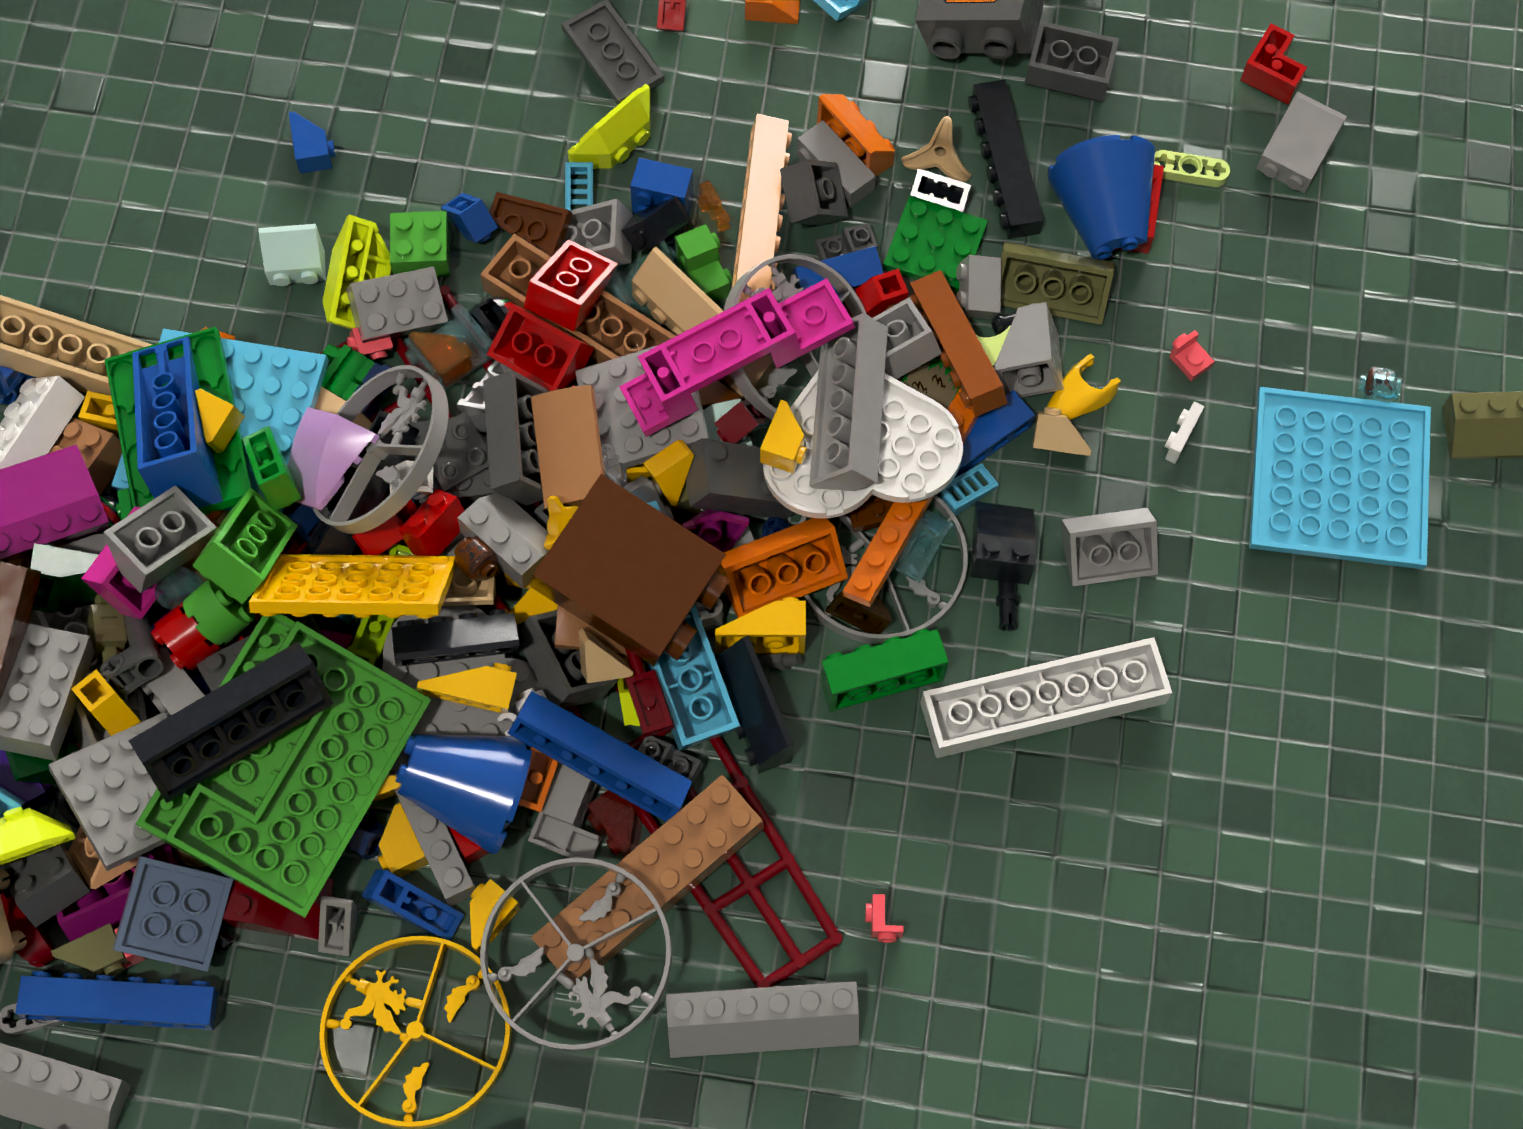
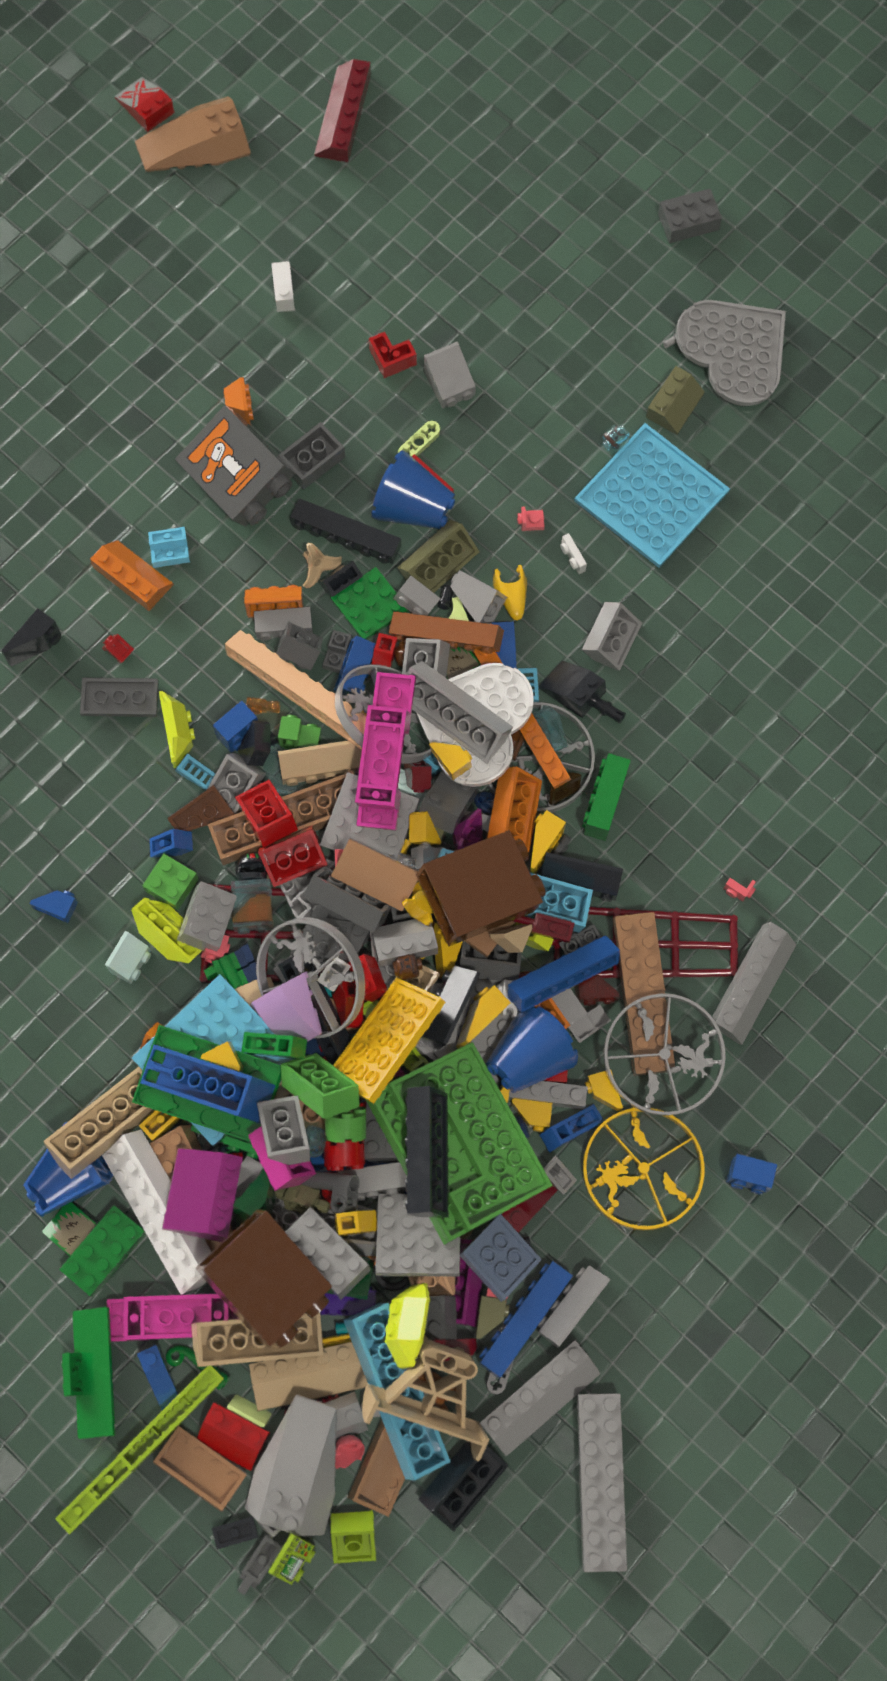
camera: 55 degrees left, 5 degrees up
white brick [920,637,1172,758] -> none
tan slope [1032,407,1091,456] -> none
none -> light grey slope [538,1266,610,1348]

